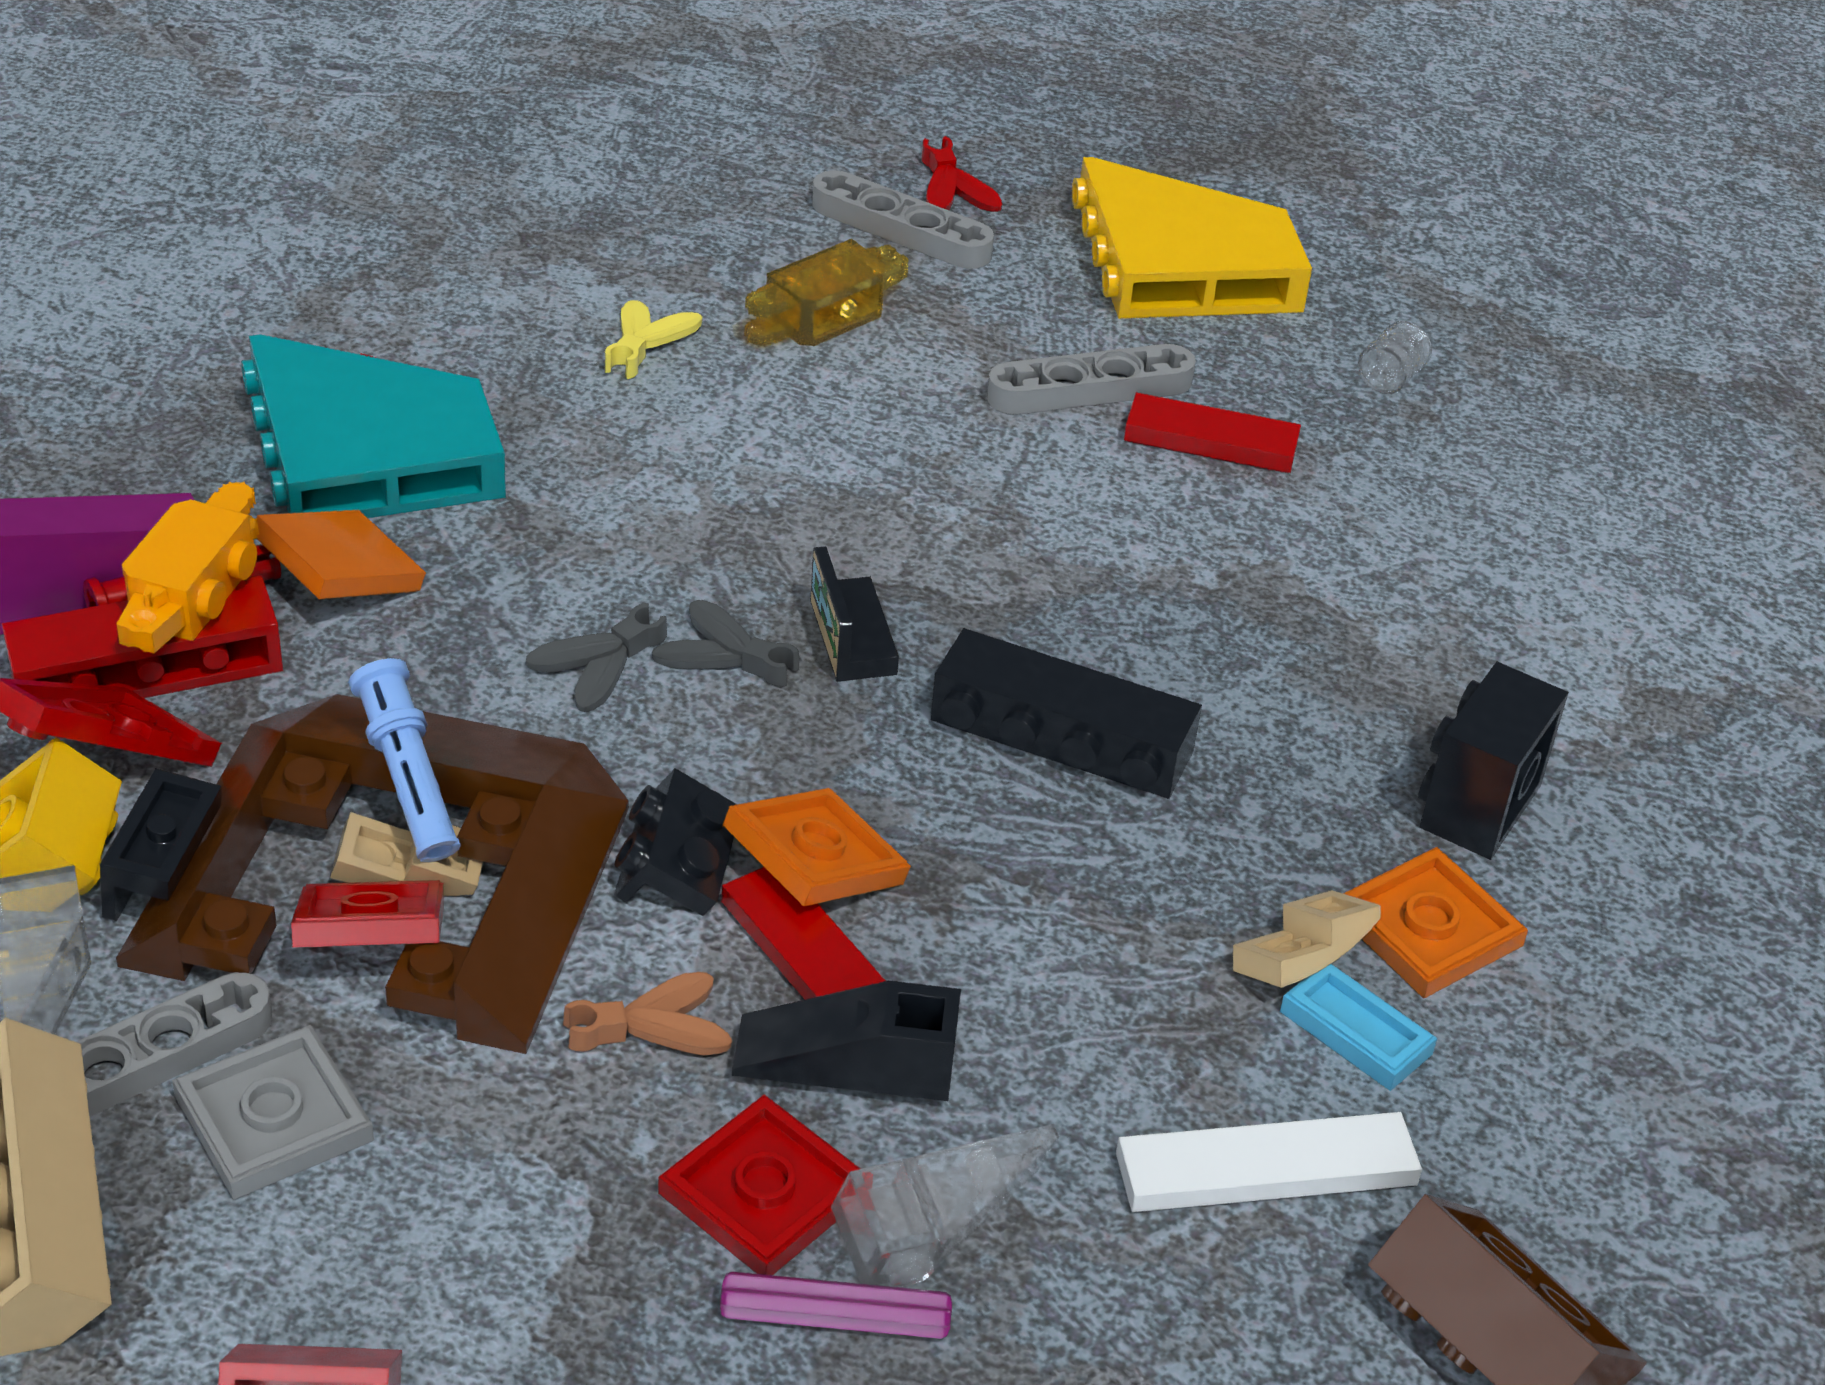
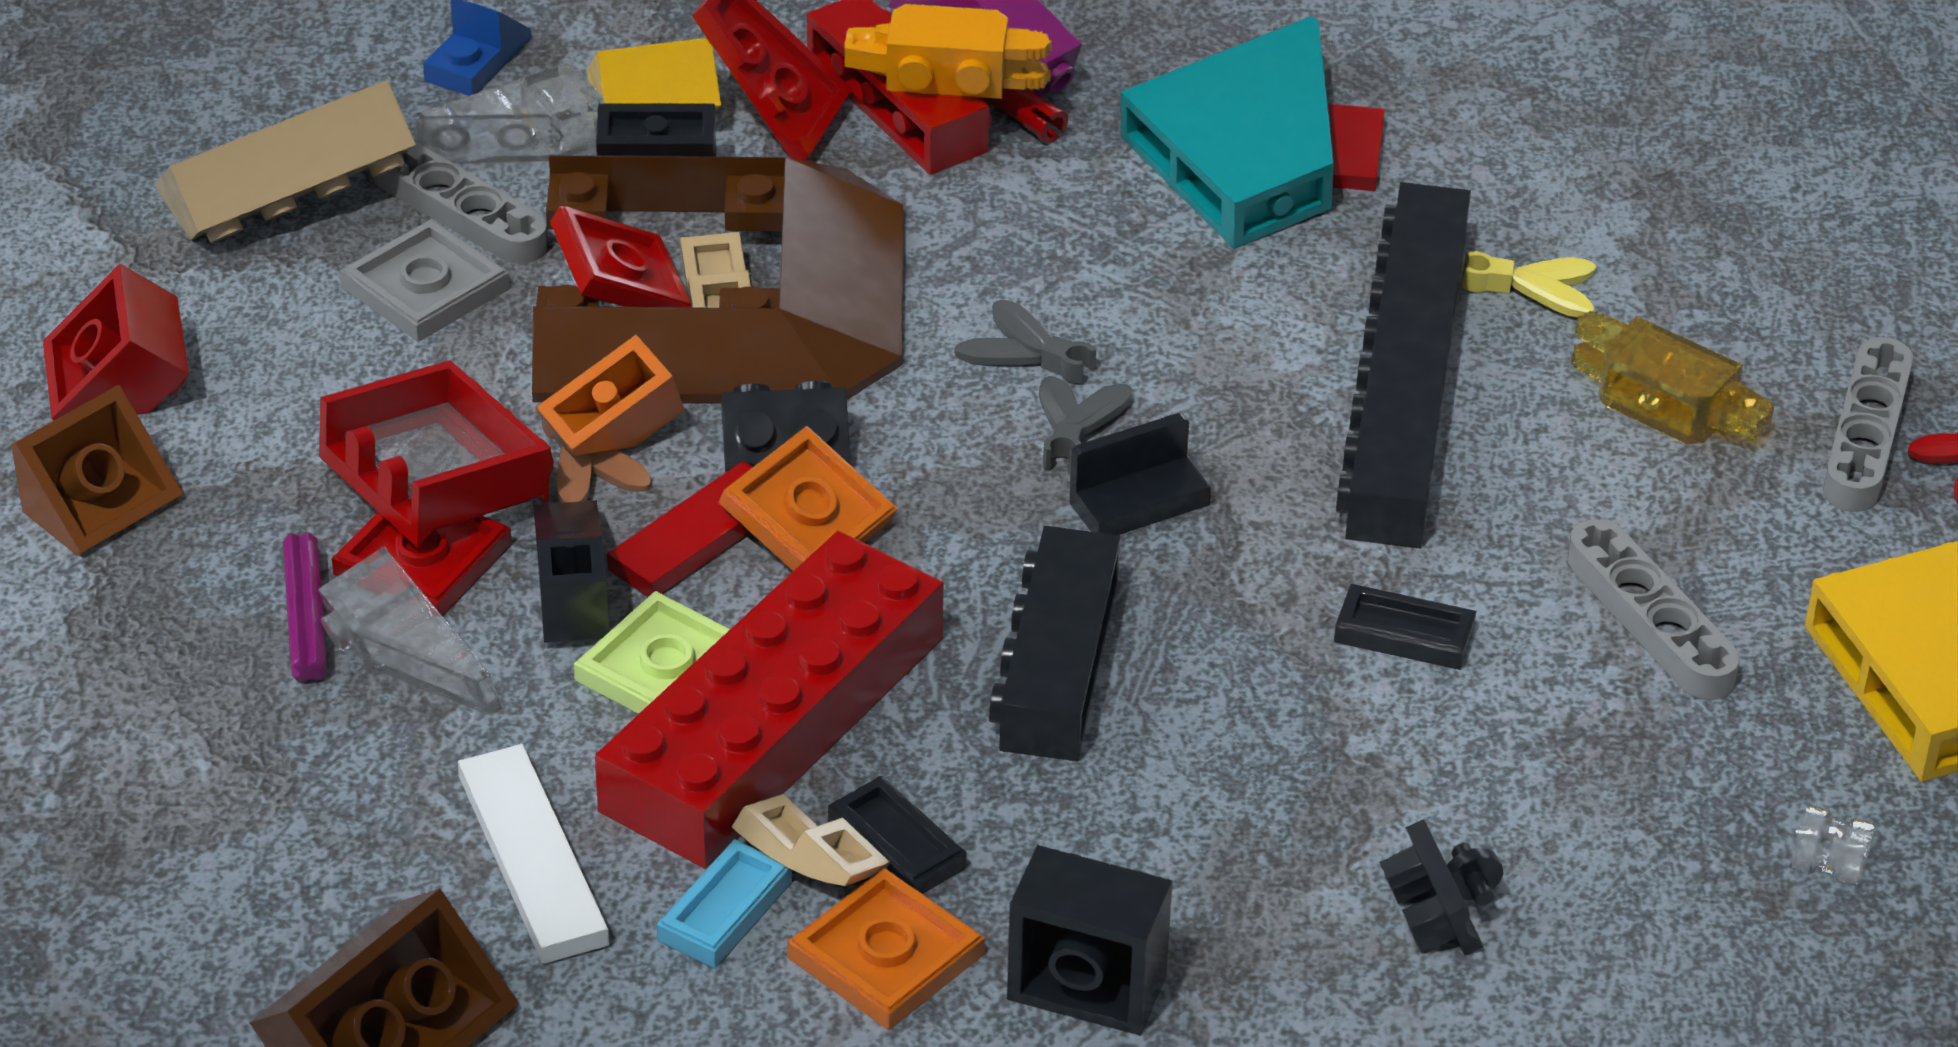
camera: 80 degrees right, 0 degrees up
orange tile [257,510,426,599] -> none
light blue pin [348,658,461,862] -> none
red tile [1124,392,1301,473] -> none
none -> red window [319,360,554,548]
none -> orange slope [536,335,685,455]
none -> yellowish green tile [574,591,730,714]
none -> red brick [595,530,944,870]
none -> black tile [828,776,966,894]
none -> black tile [1334,584,1477,670]
none -> black brick [1336,182,1471,549]
none -> black hips [1379,819,1504,956]

